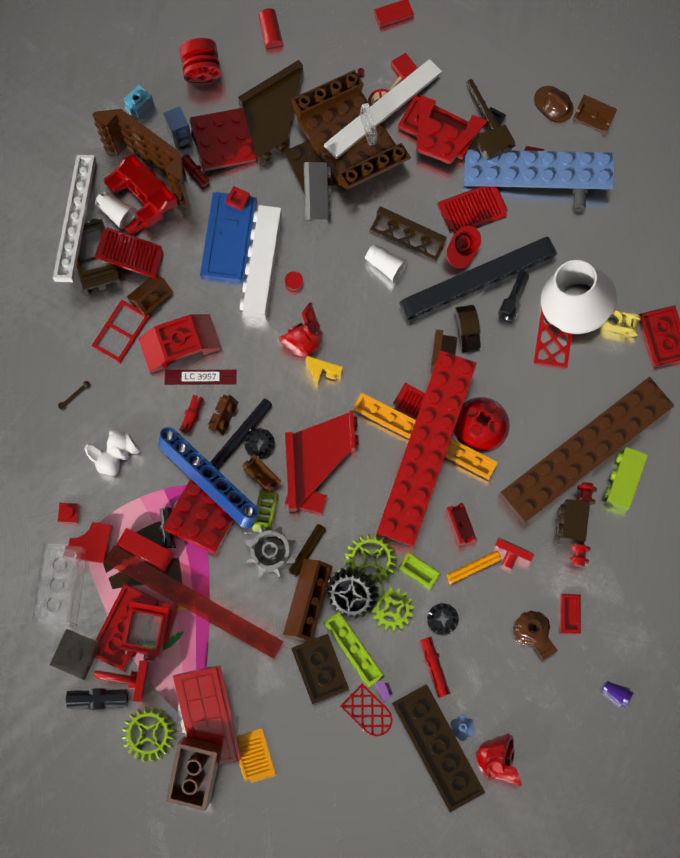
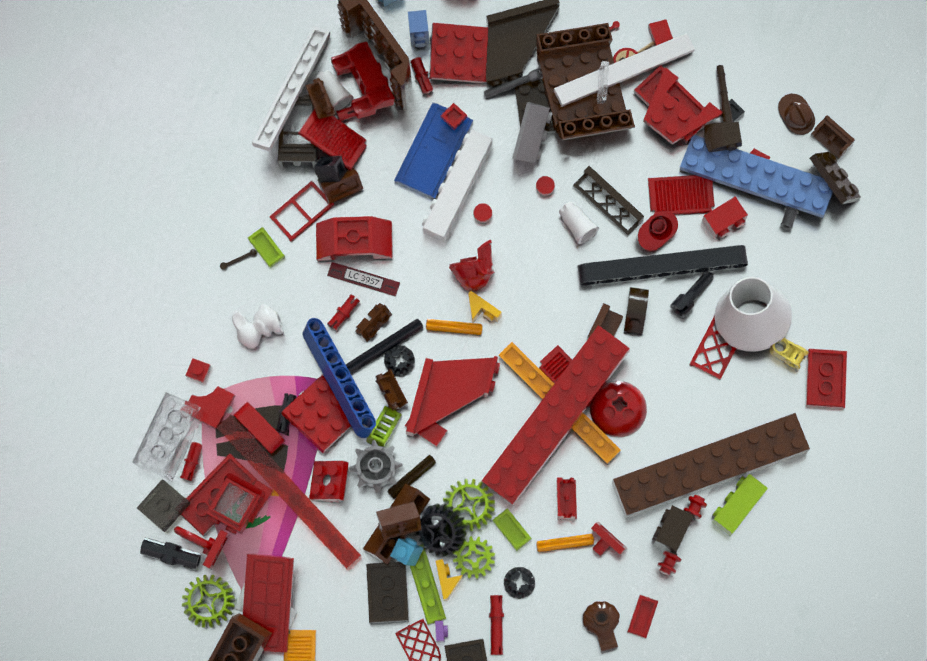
camera: 20 degrees right, 0 degrees up
none -> red axle [180,442,202,481]
none -> lime tile [248,227,285,268]
none -> reddish brown hinge [305,78,336,119]
none -> red piece [309,461,349,503]
none -> black brick [314,156,347,183]
none -> reddish brown hinge [376,502,421,540]
none -> medium azure brick [390,537,424,566]
none -> light orange axle [426,319,483,335]
none -> yellow slope [436,559,463,601]
none -> dark grey piece [484,68,541,98]
none -> red tile [536,176,555,196]
none -> red brick [702,196,748,239]
none -> dark brown plate [809,152,861,204]

